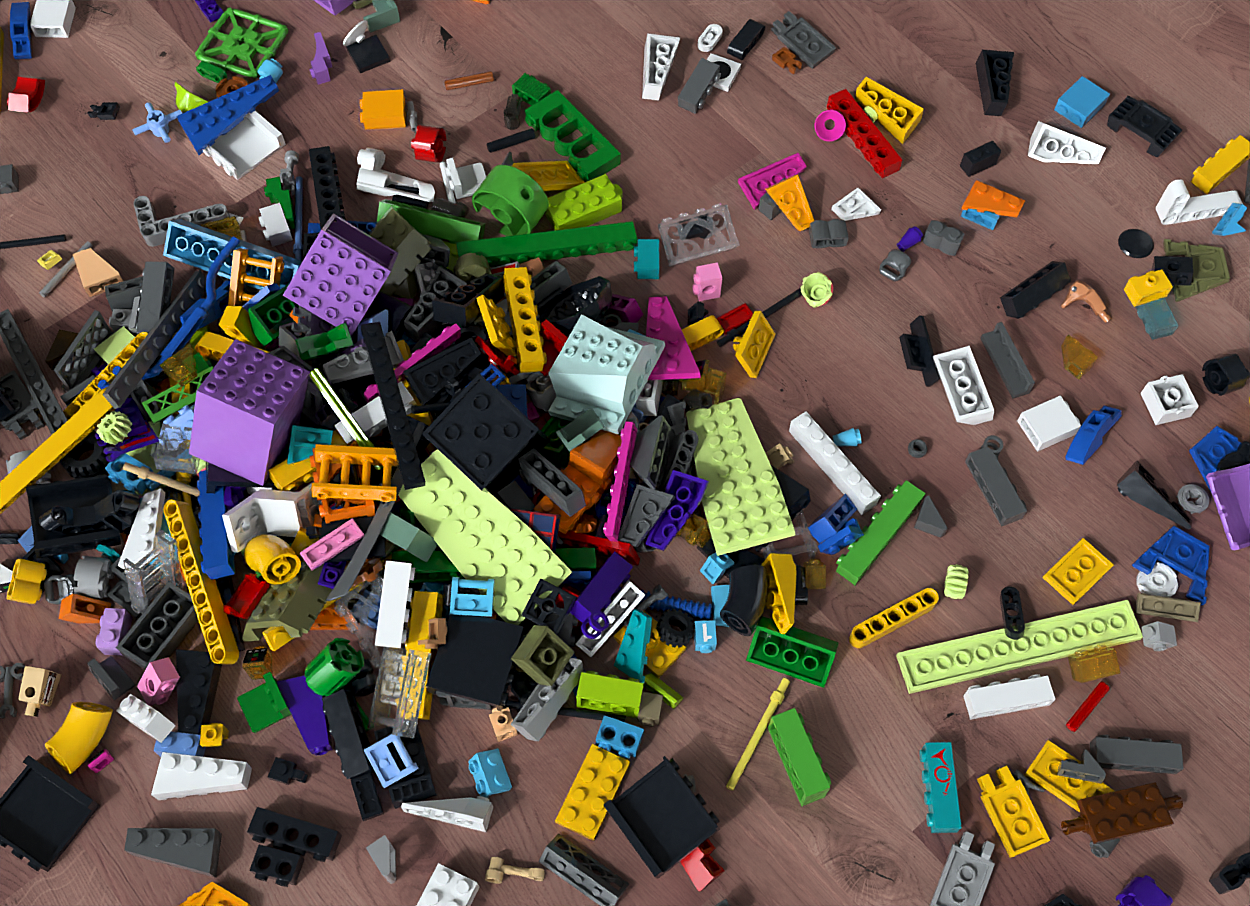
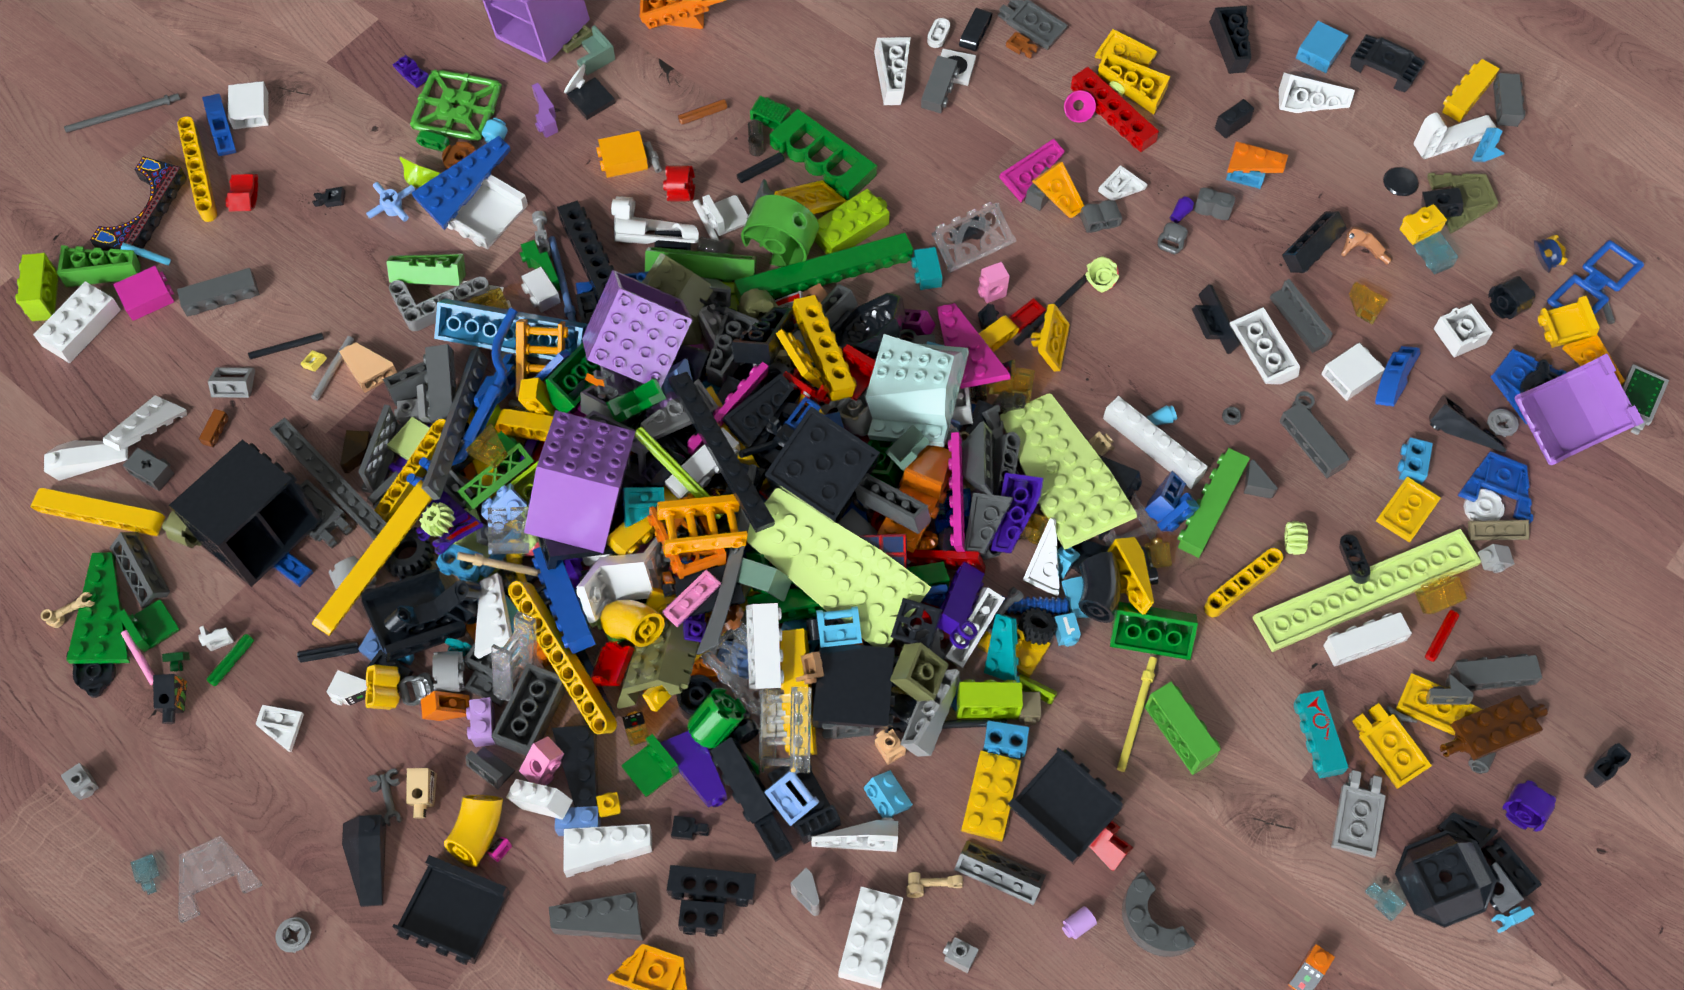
camera: 10 degrees left, 0 degrees up
none -> wedge [387,254,466,286]
none -> black brick [676,675,717,720]
none -> white wing [1023,517,1060,596]
none -> yellow wing [1095,29,1157,68]
none -> dark azure brick [1397,437,1433,485]

